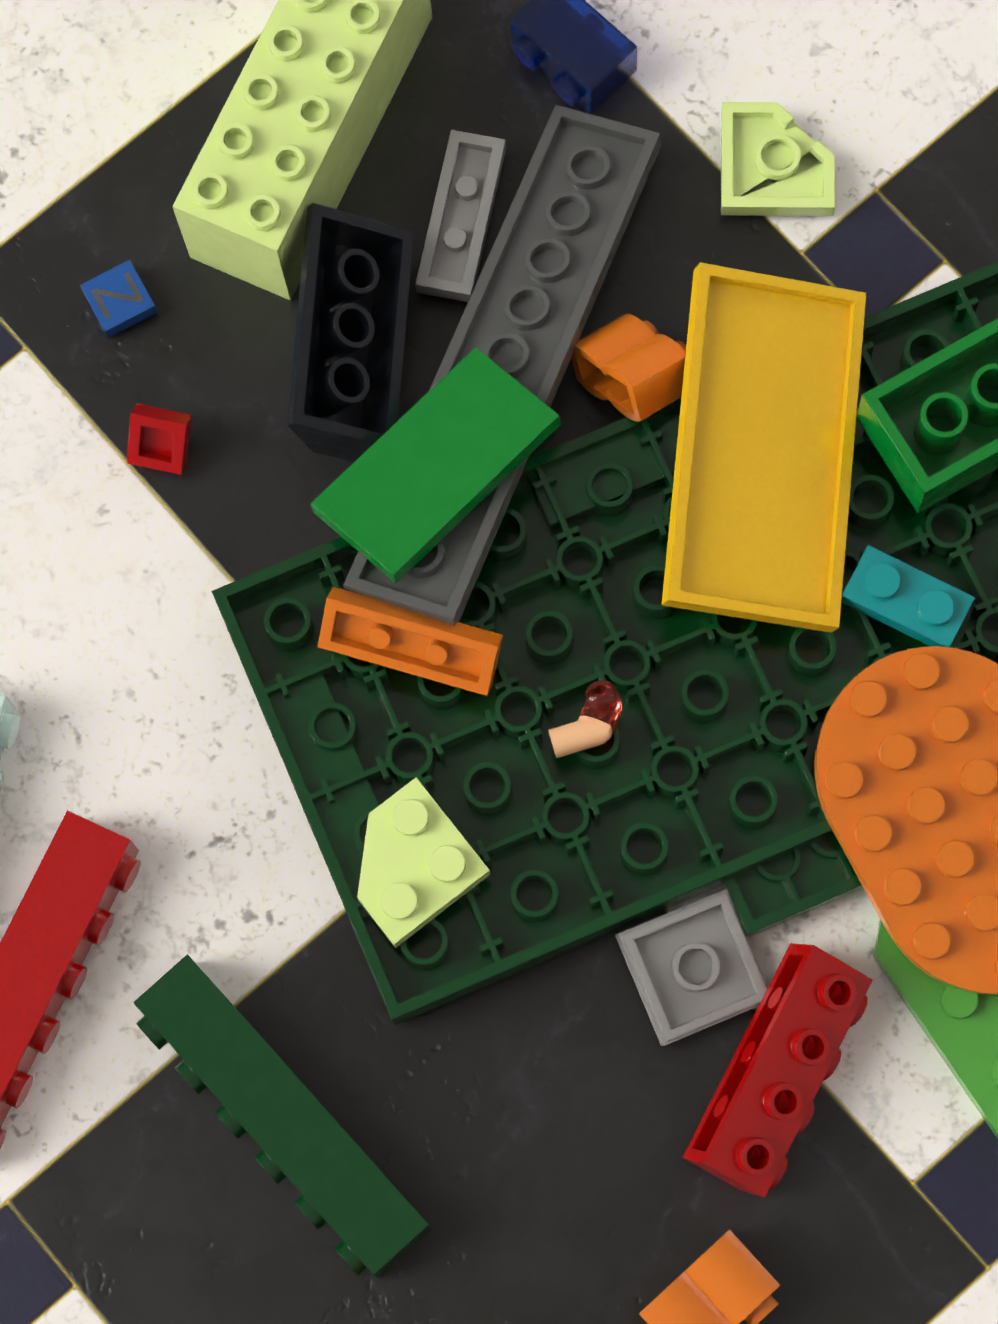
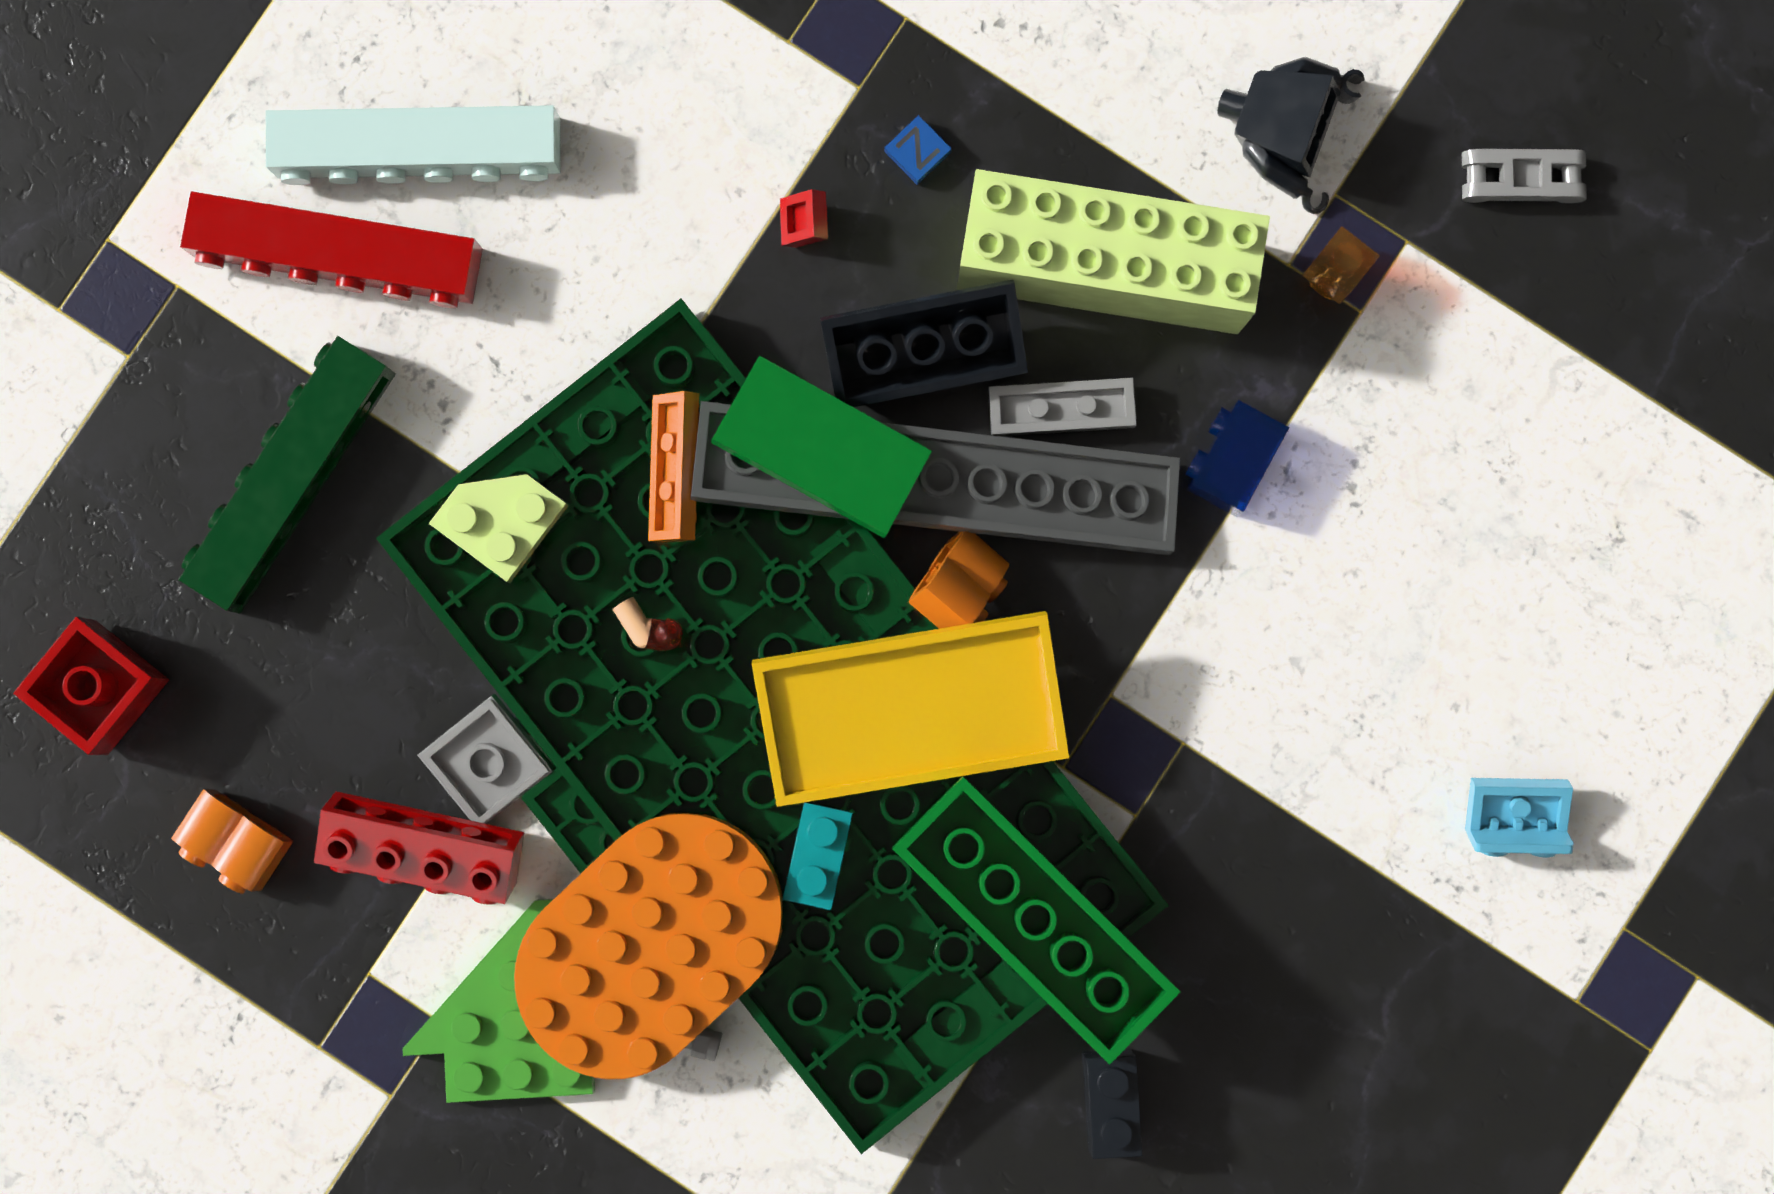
camera: 70 degrees right, 10 degrees up
yellowish green plate [721,102,835,216] -> none

